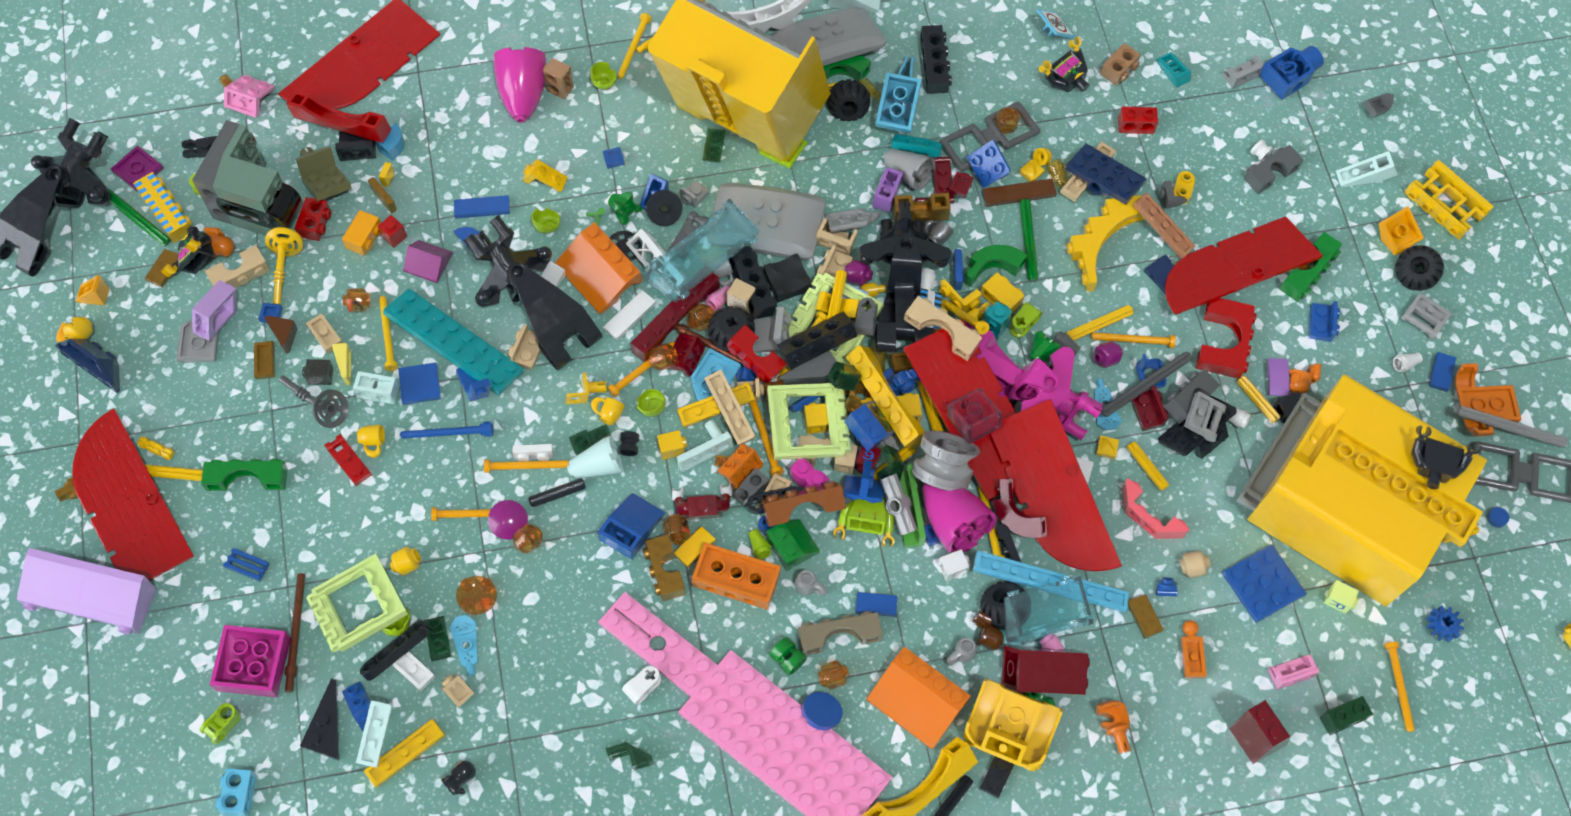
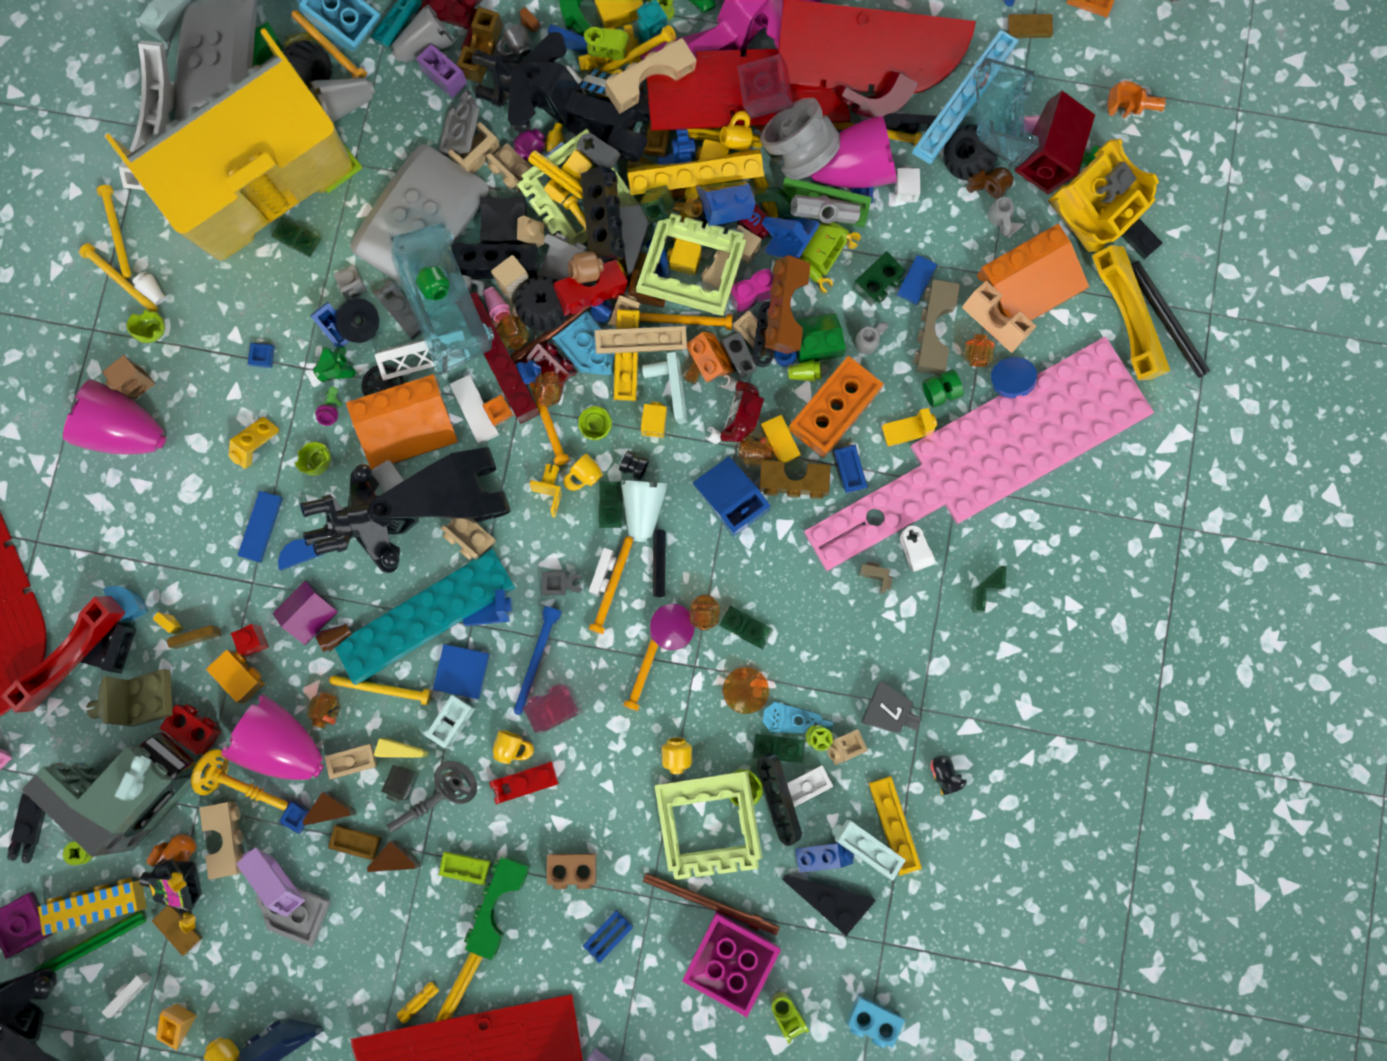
camera: 60 degrees left, 15 degrees up
none -> white plate [102,972,152,1018]
none -> light aqua plate [115,756,151,800]
none -> white cone [133,271,166,305]
none -> dark pink cylinder [221,694,325,780]
none -> light orange bar [291,10,367,78]
none -> light grey cone [310,78,375,123]
none -> magenta plate [315,404,339,426]
none -> reddish brown cone [315,623,352,653]
none -> reddish brown slope [367,840,420,872]
none -> green head [416,266,450,301]
none -> lime plate [438,851,491,886]
none -> orange tile [482,394,514,426]
none -> blue plate [516,360,541,384]
none -> tan bracket [517,216,545,247]
none -> dark orange tile [519,7,541,33]
none -> clear pink brick [523,684,583,734]
none -> dark grey plate [542,572,582,596]
none -> medium nougat brick [547,853,597,889]
none -> medium nougat head [568,251,603,283]
none -> lime piece [584,27,629,60]
none -> clear green slope [719,606,773,650]
none -> yellow piece [720,111,752,151]
none -> lime wheel [805,724,833,751]
none -> blue tile [833,444,868,493]
none -> dark green brick [852,251,906,307]
none -> dark tan bracket [859,562,893,595]
none -> dark grey torso [861,681,921,733]
none -> yellow bracket [882,408,937,447]
none -> light nougat arch [962,281,1037,353]
none -> dark grey plate [1096,162,1137,203]

